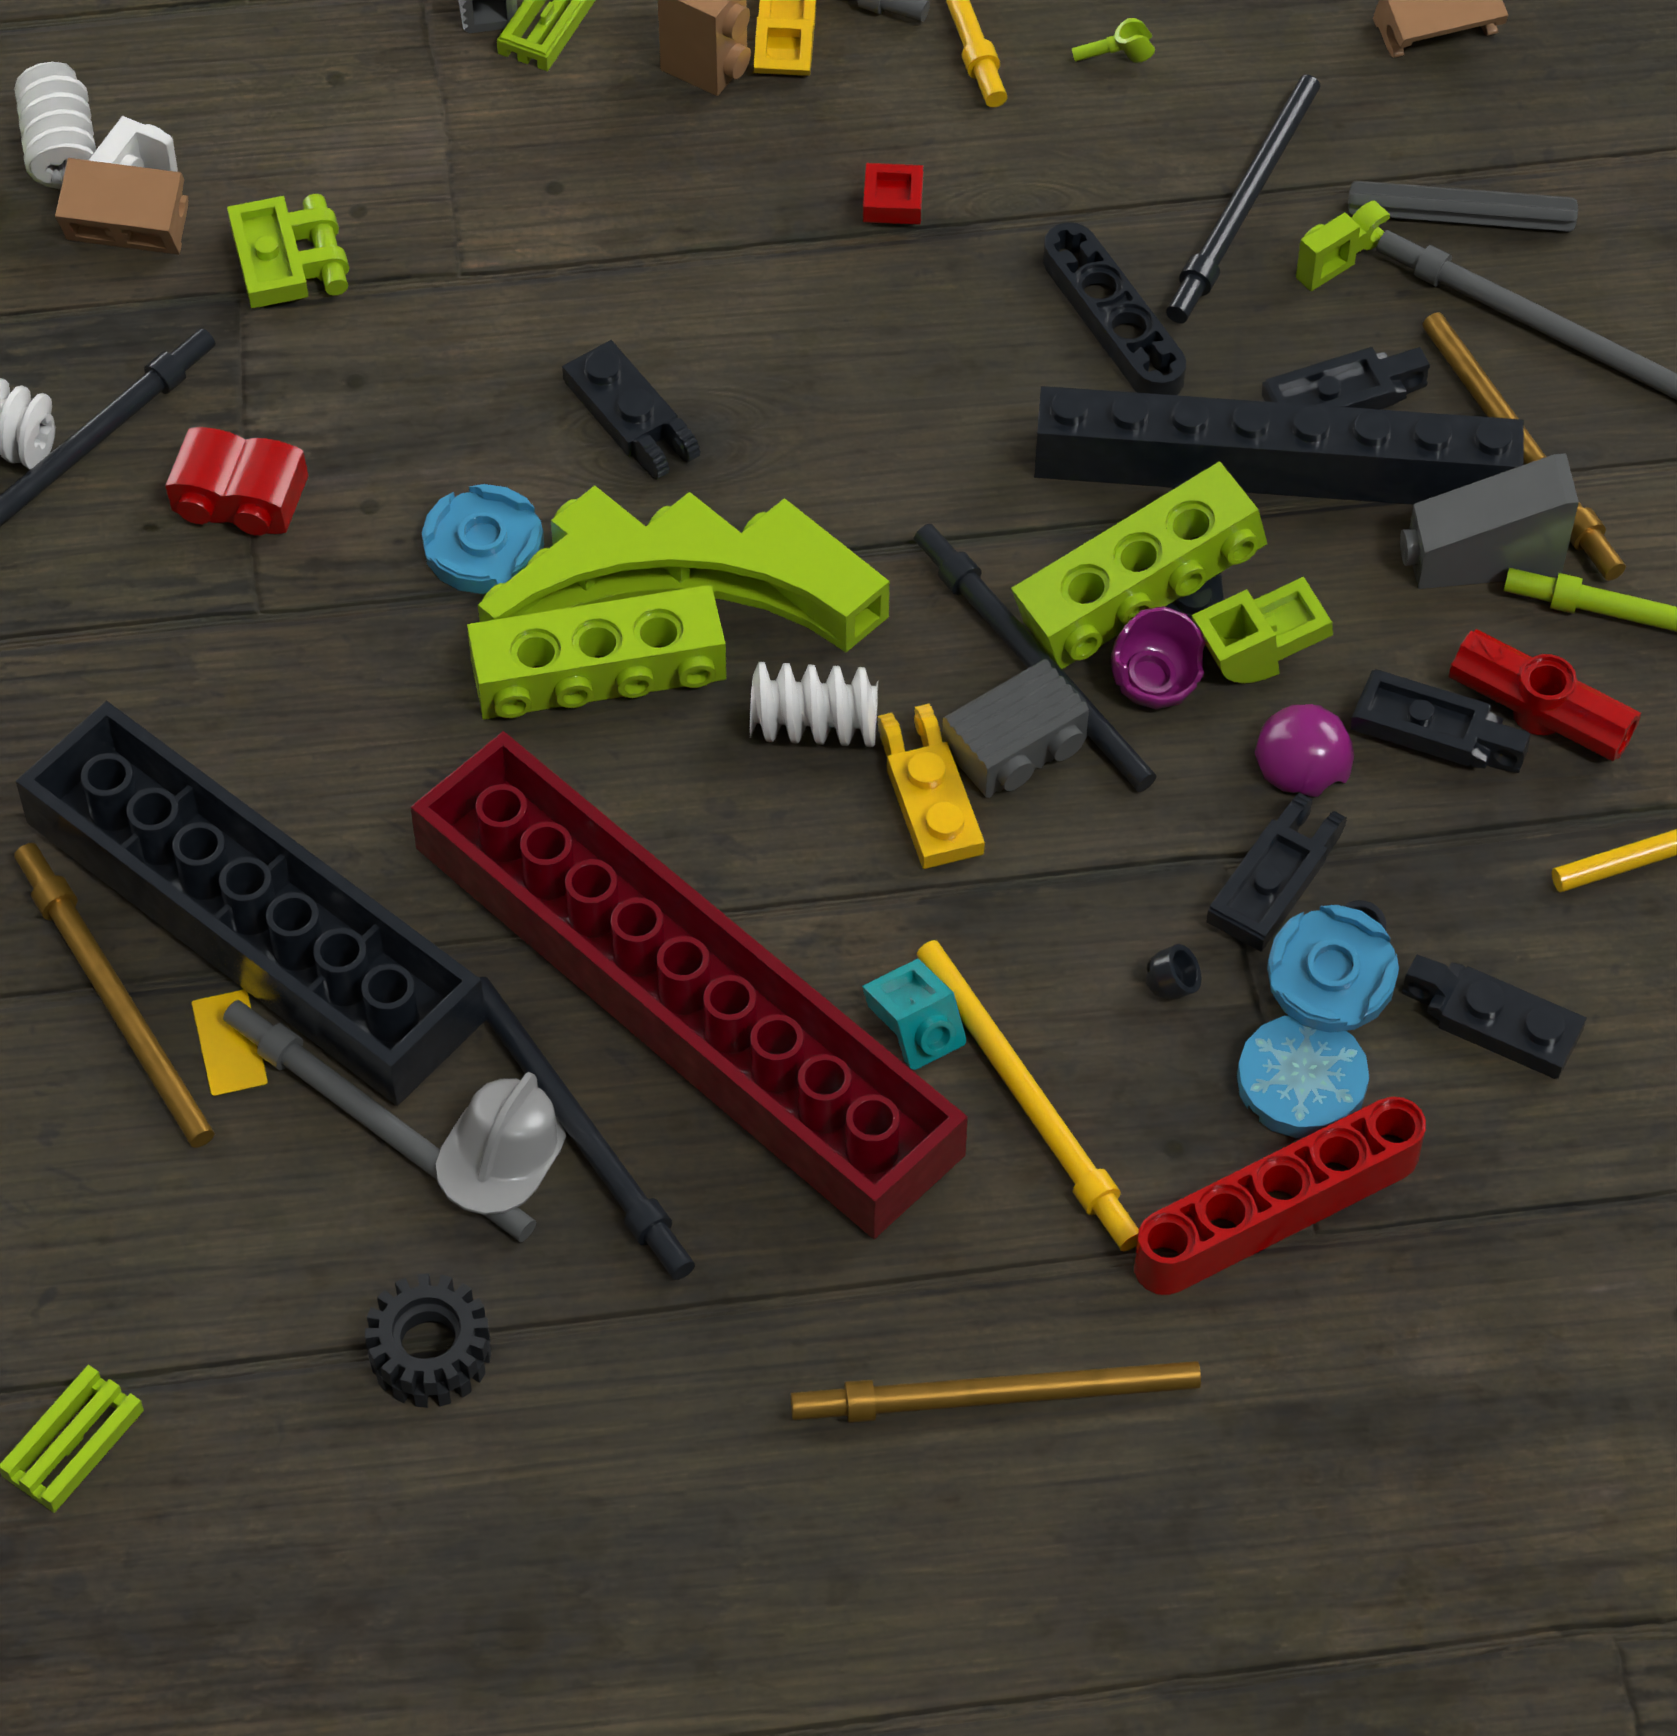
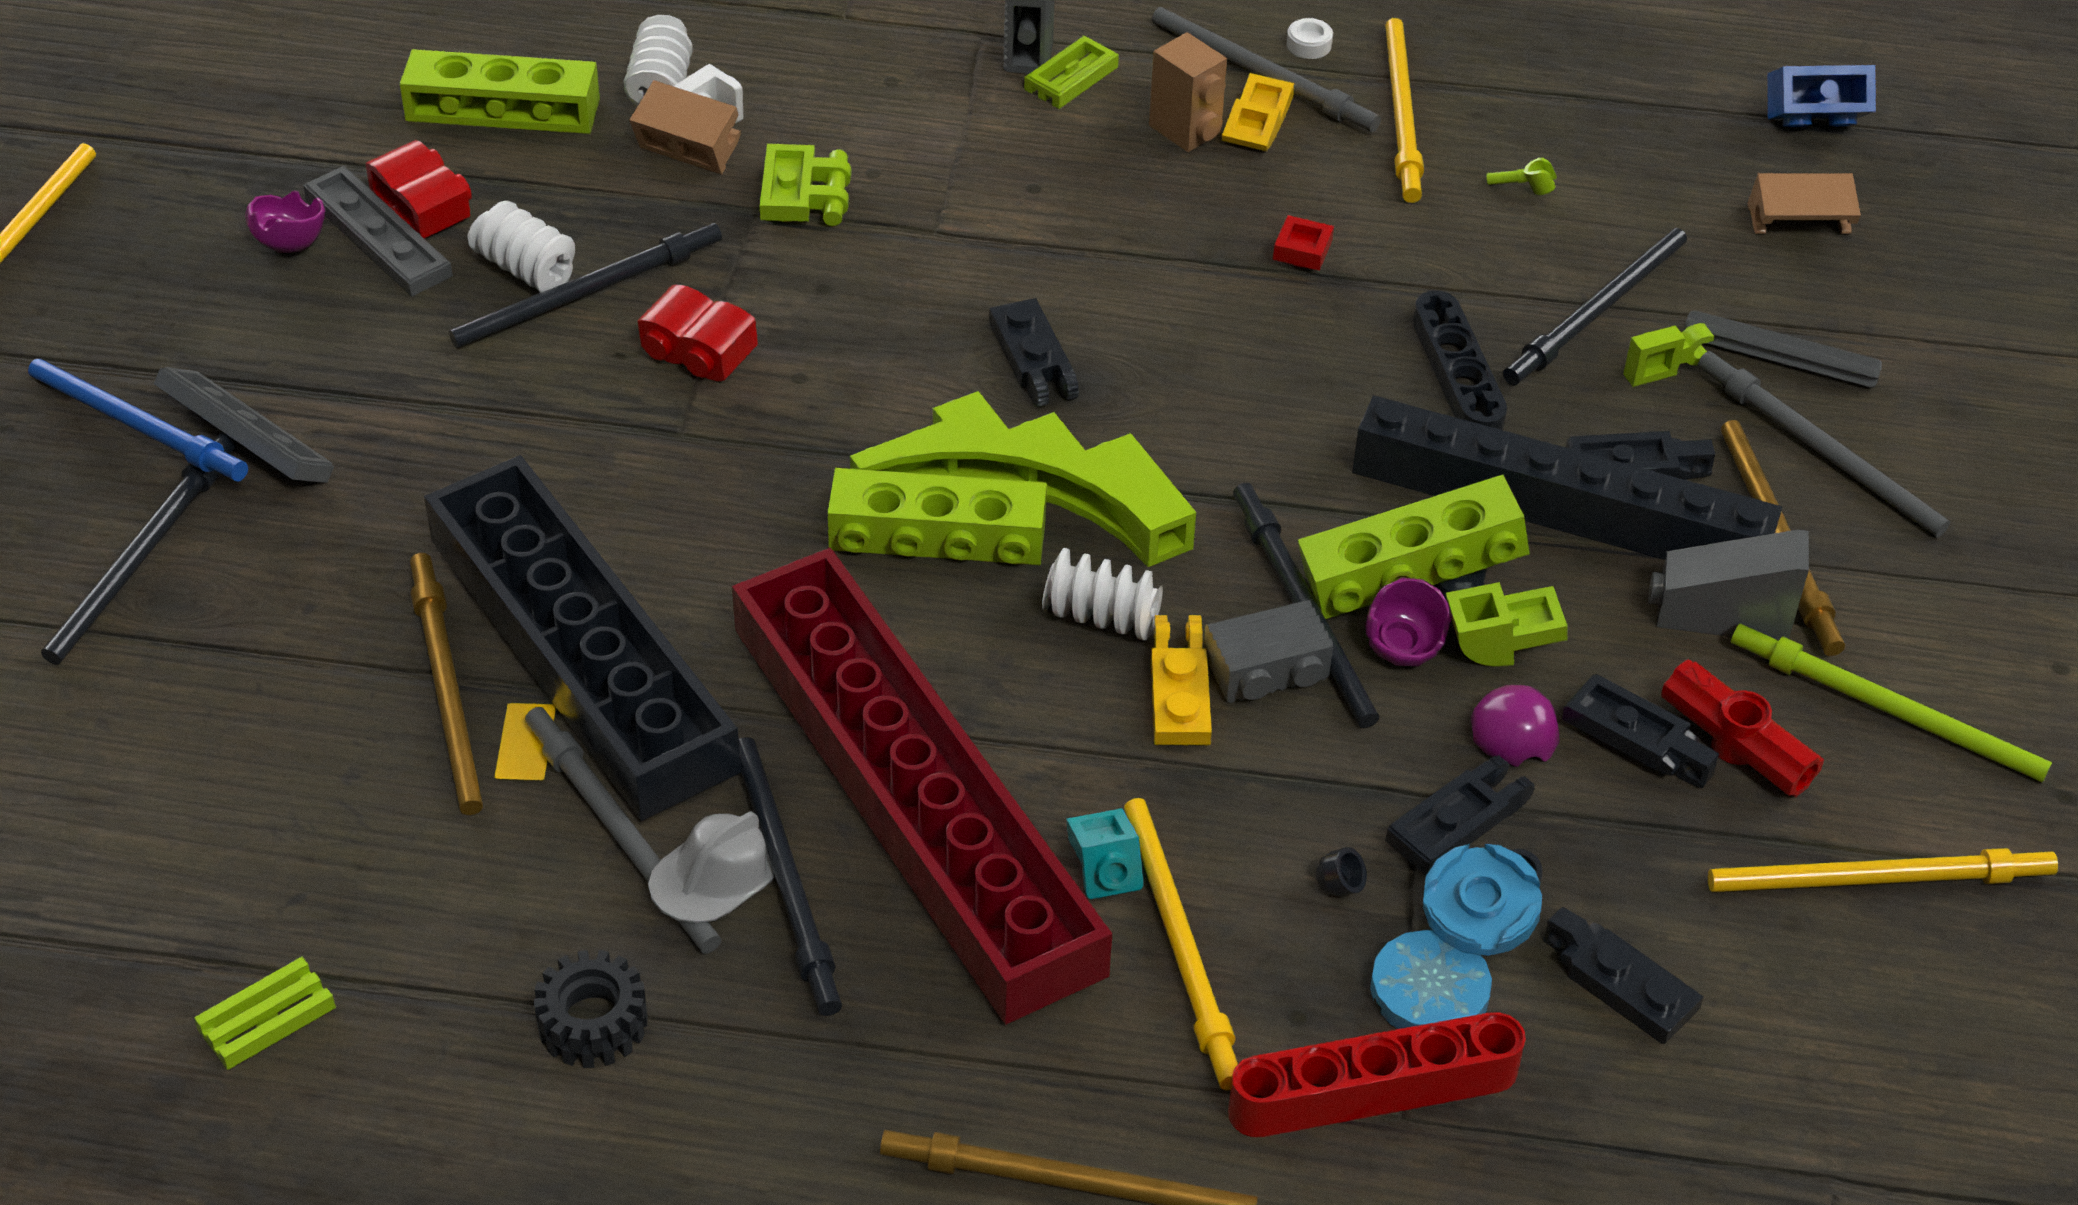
camera: 15 degrees right, 10 degrees down
dark azure tile [422,484,544,594] -> none

